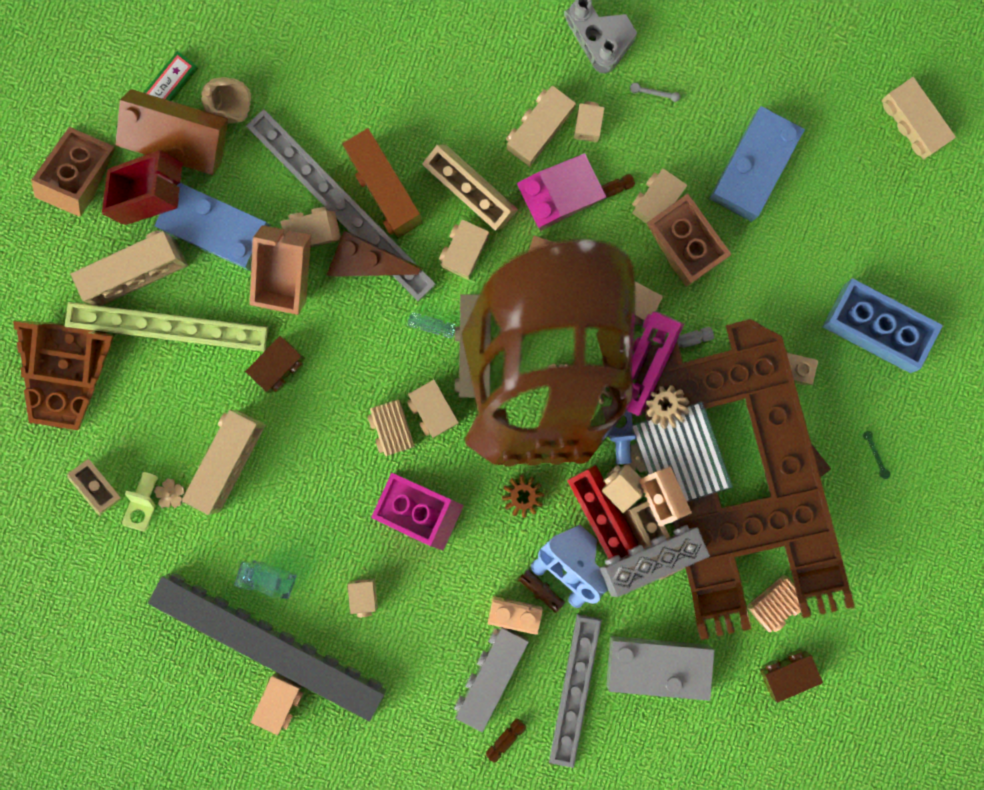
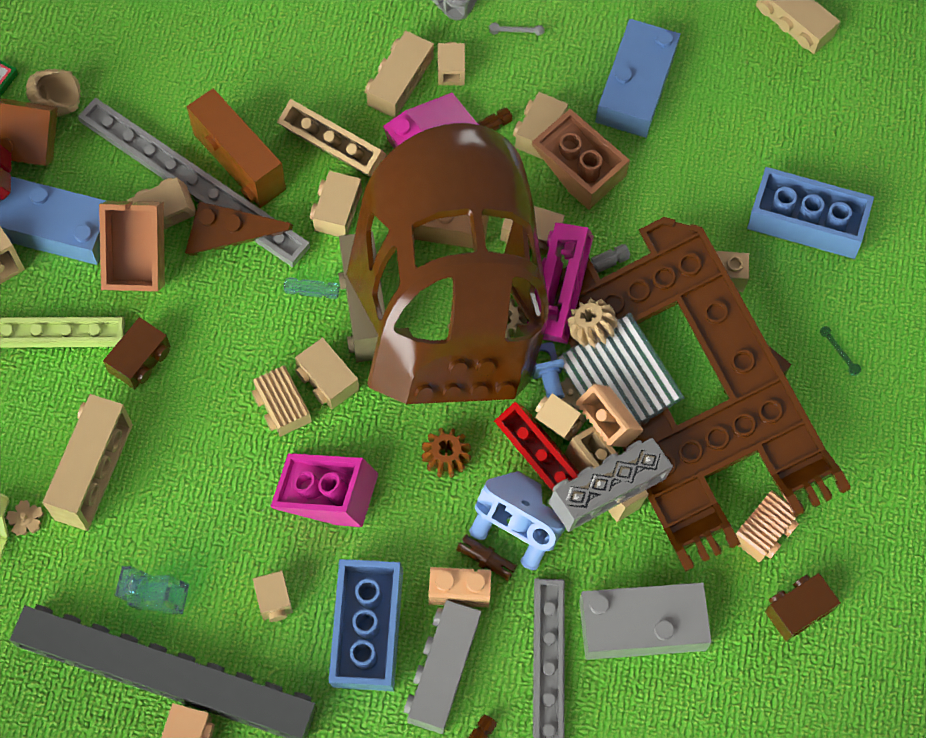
camera: 10 degrees left, 20 degrees down
none -> medium blue brick [329,559,403,691]

